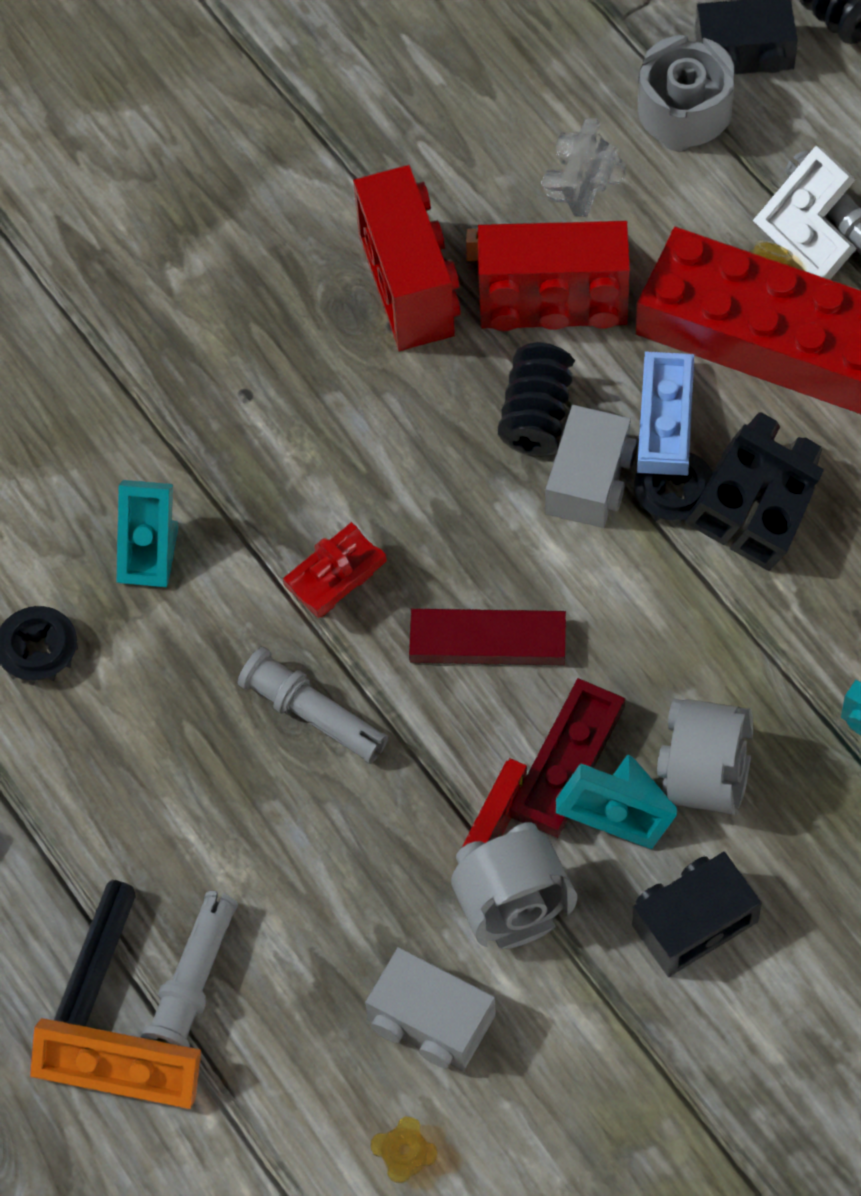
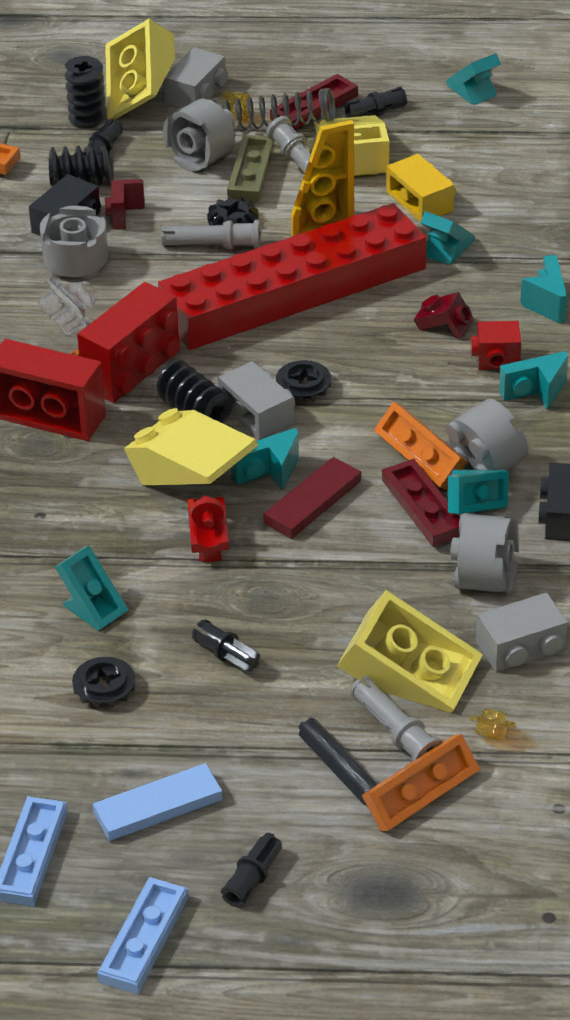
camera: 55 degrees left, 20 degrees down
light grey pin [238,647,388,764] -> none
red tile [462,758,527,848] -> none
light blue tile [637,352,694,476] -> none
black hips [684,412,824,571] -> none
white plate [753,146,857,280] -> none
none -> dark red bracket [105,179,145,229]
none -> light yellow slope [124,408,258,485]
none -> black axle [192,619,260,672]
none -> teal slope [231,428,299,490]
none -> light yellow slope [337,590,483,713]
none -> orange plate [374,401,468,491]
none -> clear yellow plate [470,709,517,740]

